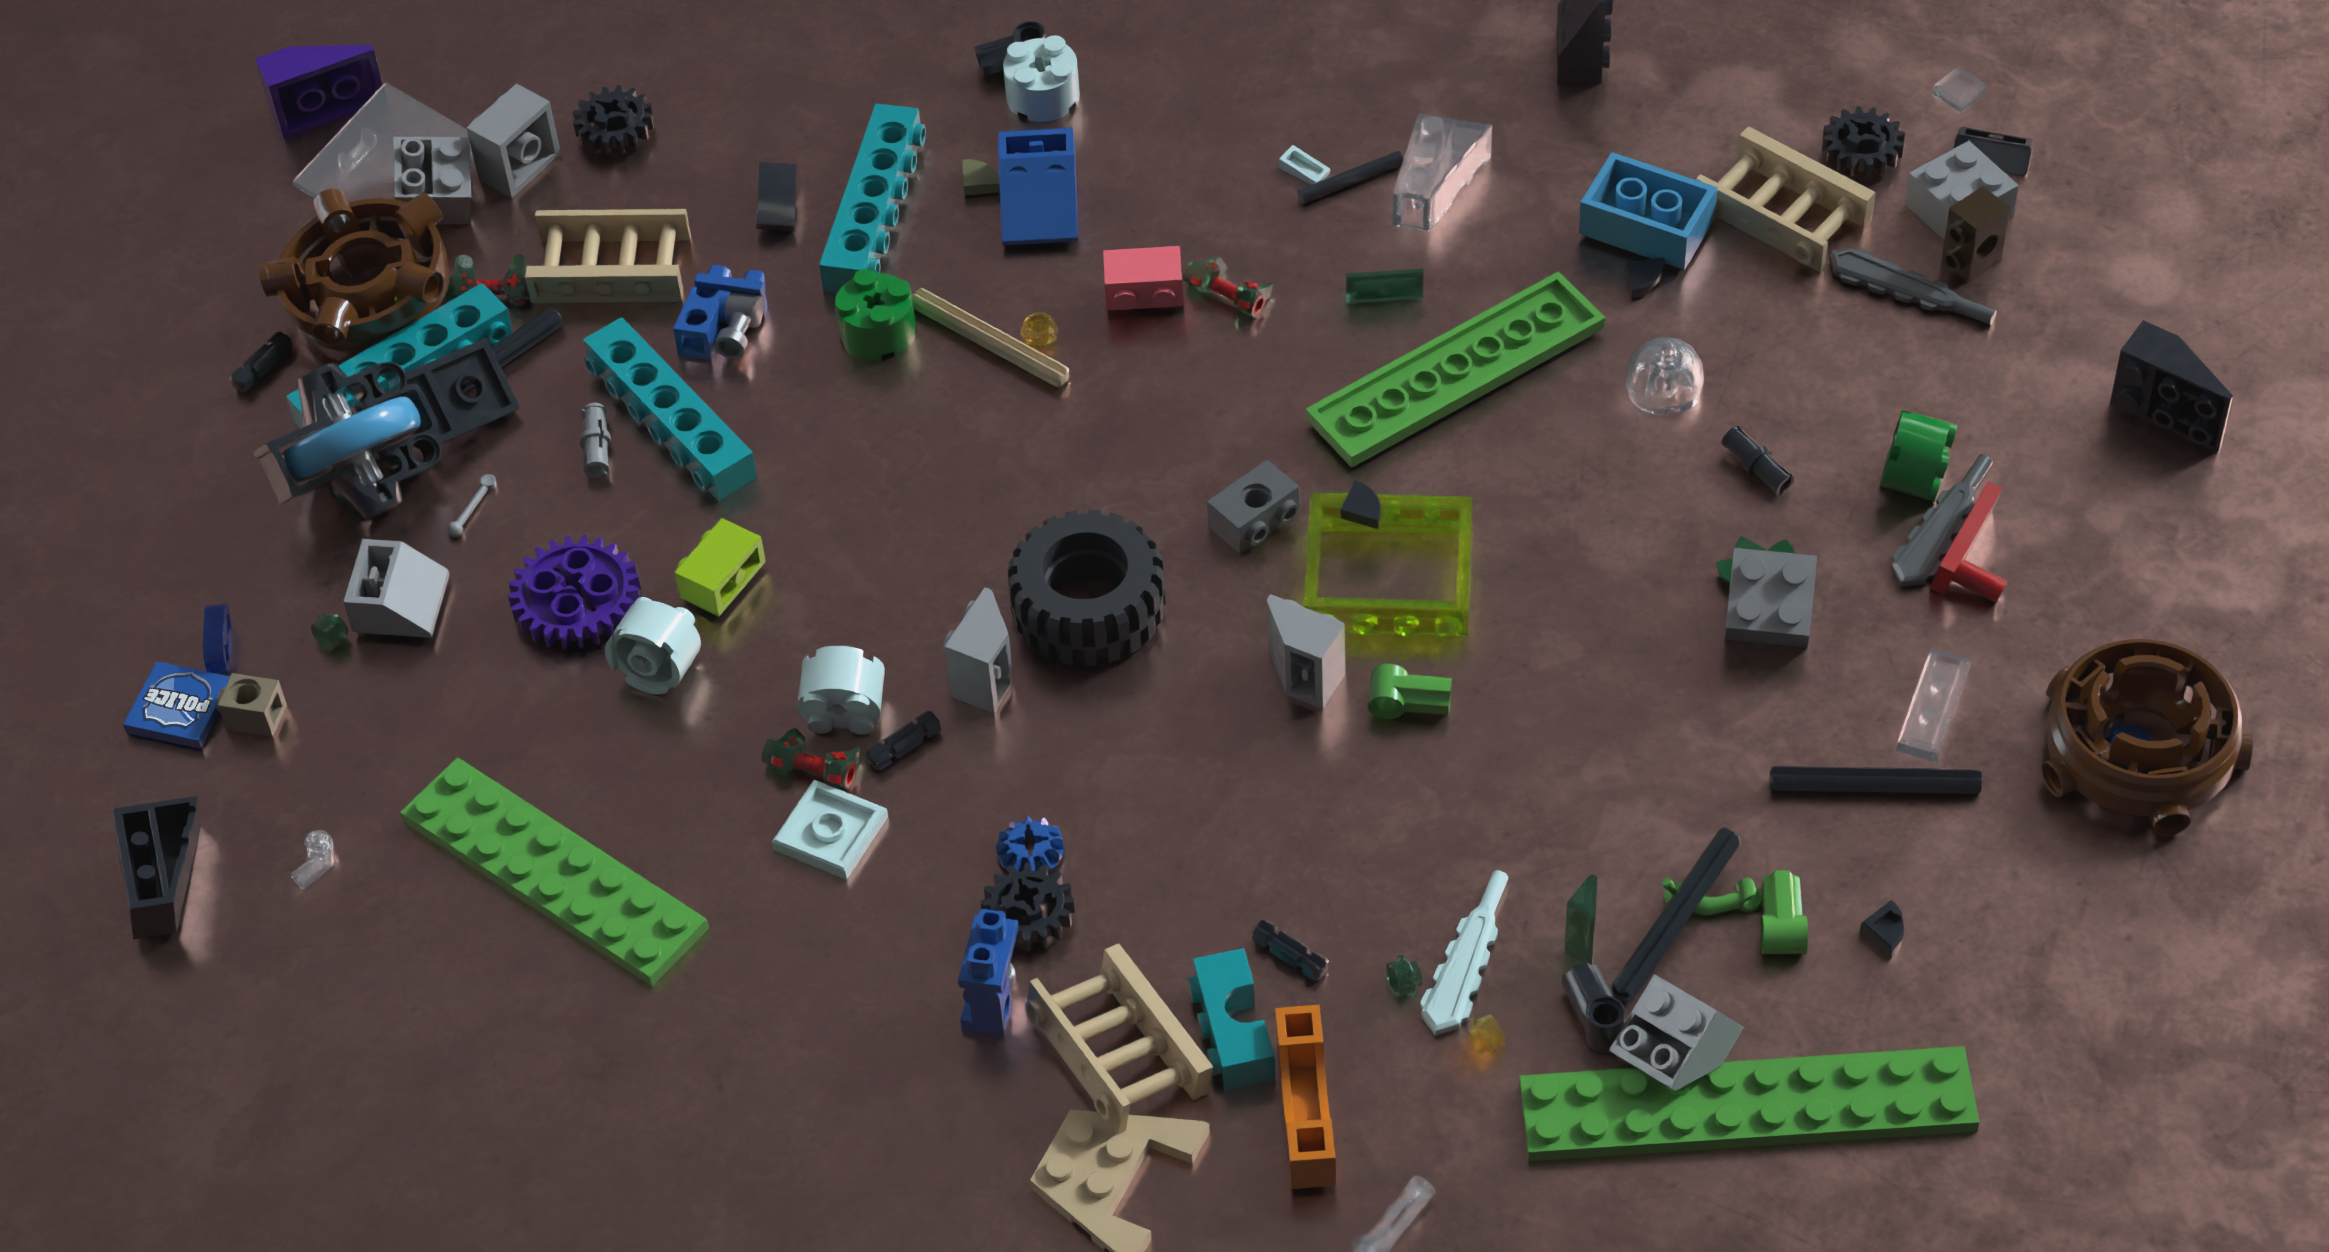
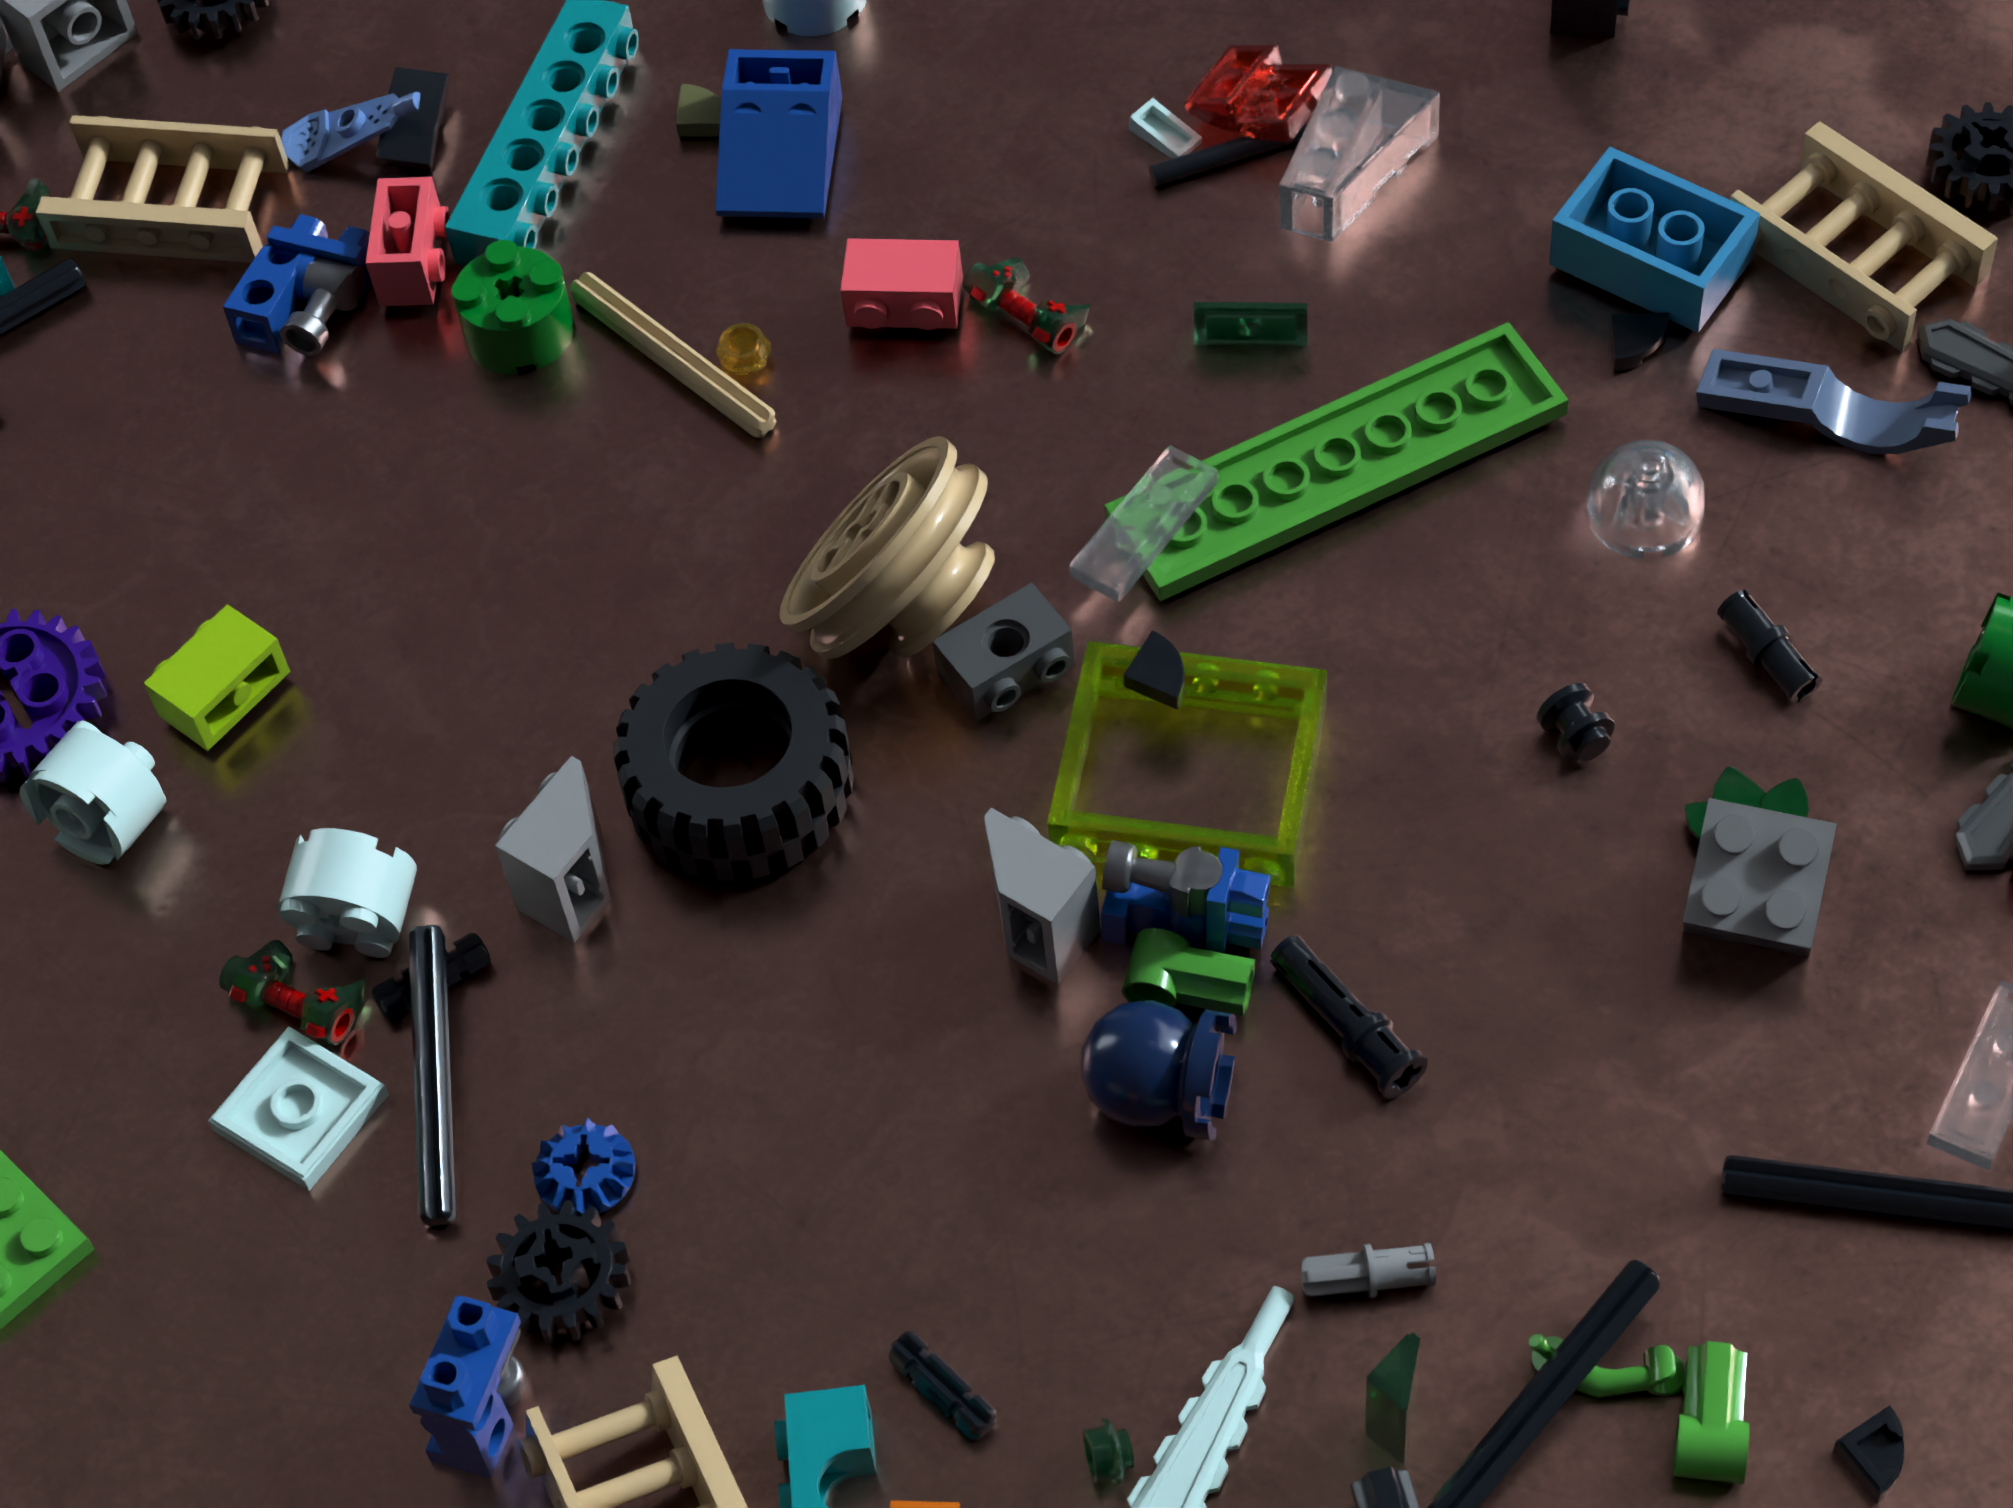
camera: 10 degrees right, 5 degrees up
light grey pin [580,403,611,478] -> none
teal brick [583,317,757,501] -> none
none -> medium blue piece [281,92,421,173]
none -> coral brick [366,177,450,306]
none -> black axle [409,925,456,1226]
none -> tan wheel [779,436,995,659]
none -> clear tile [1069,445,1218,603]
none -> dark blue tile [1081,1001,1237,1140]
none -> blue hips [1101,840,1271,954]
none -> clear red slope [1184,45,1335,142]
none -> black pin [1270,935,1428,1099]
none -> light grey axle [1300,1243,1436,1298]
none -> black wheel [1536,683,1615,761]
none -> sand blue piece [1696,349,1971,454]

